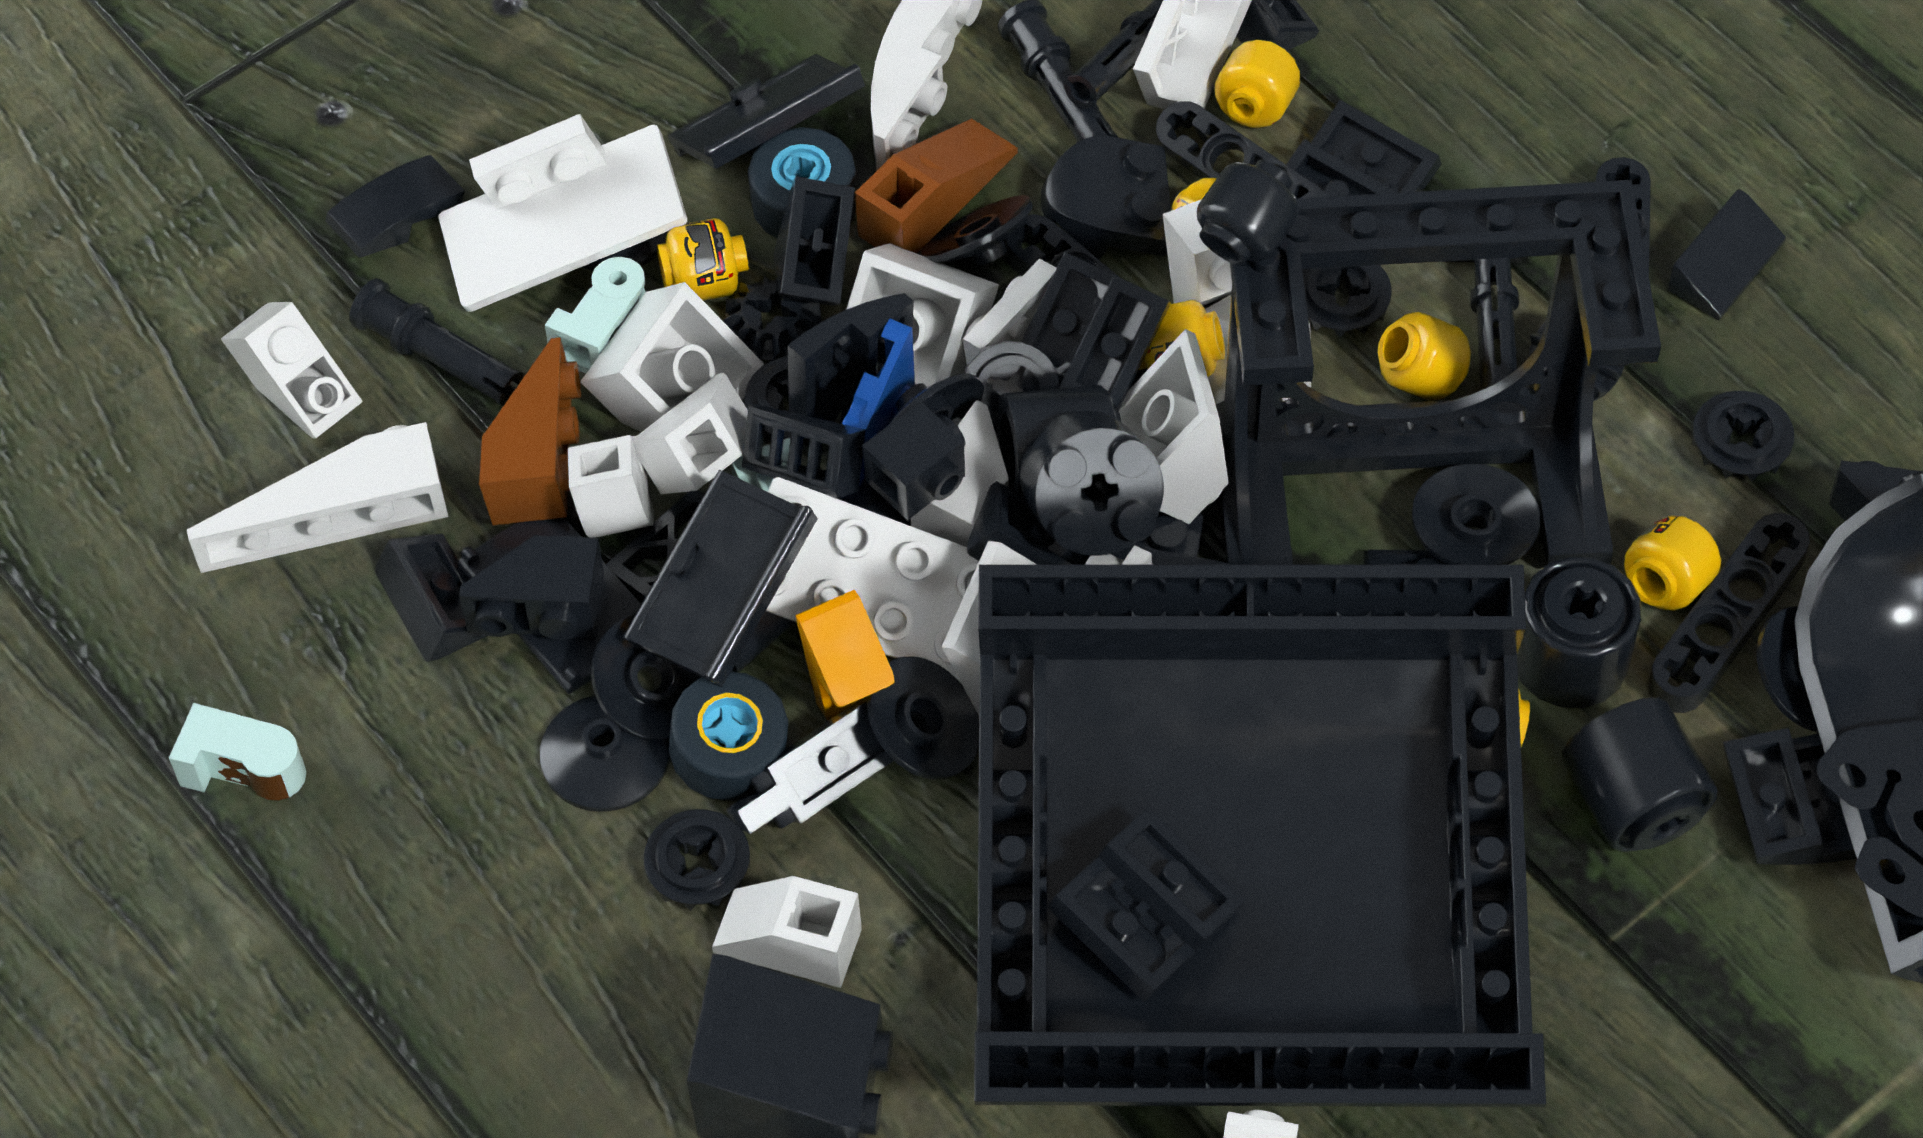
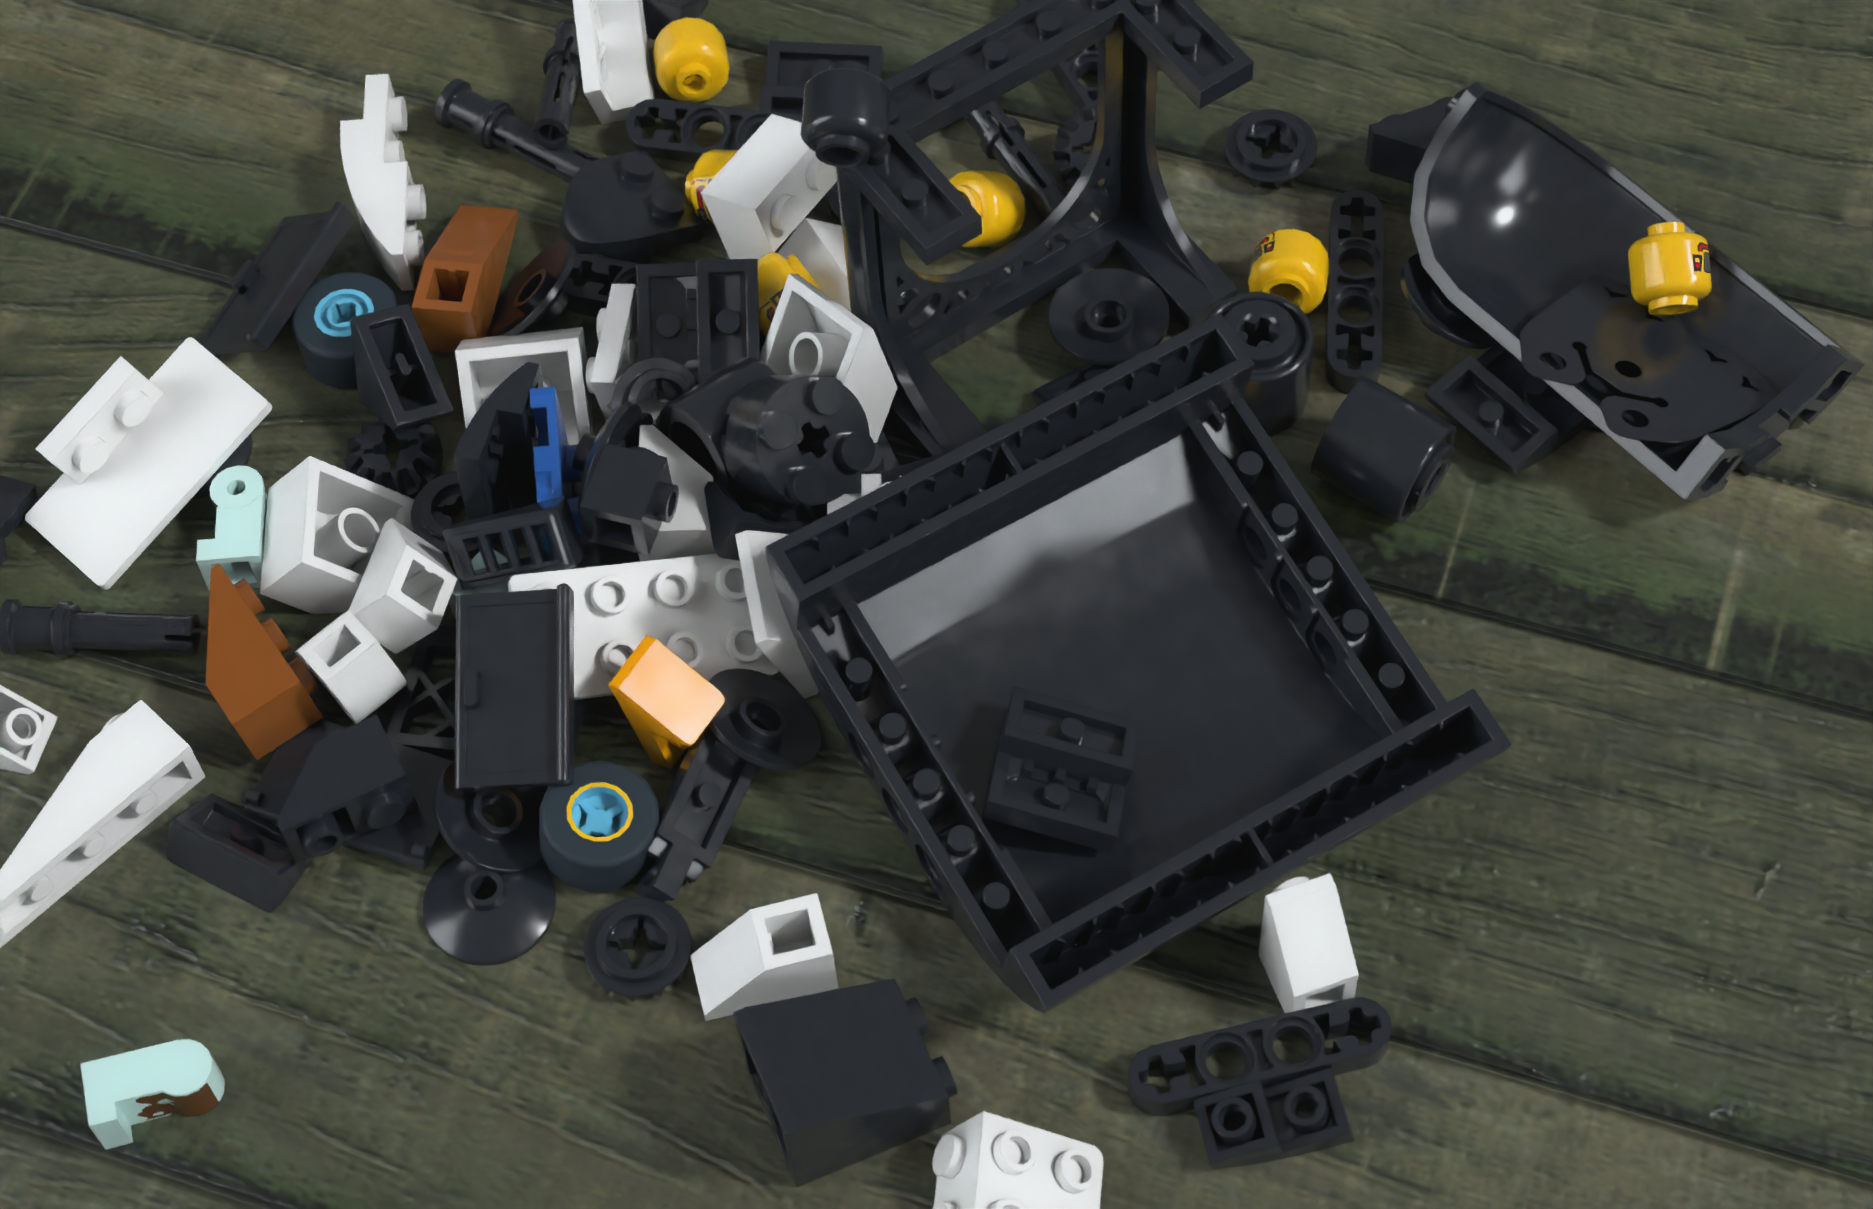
camera: 30 degrees left, 0 degrees up
yellow head [657,218,749,301] -> none

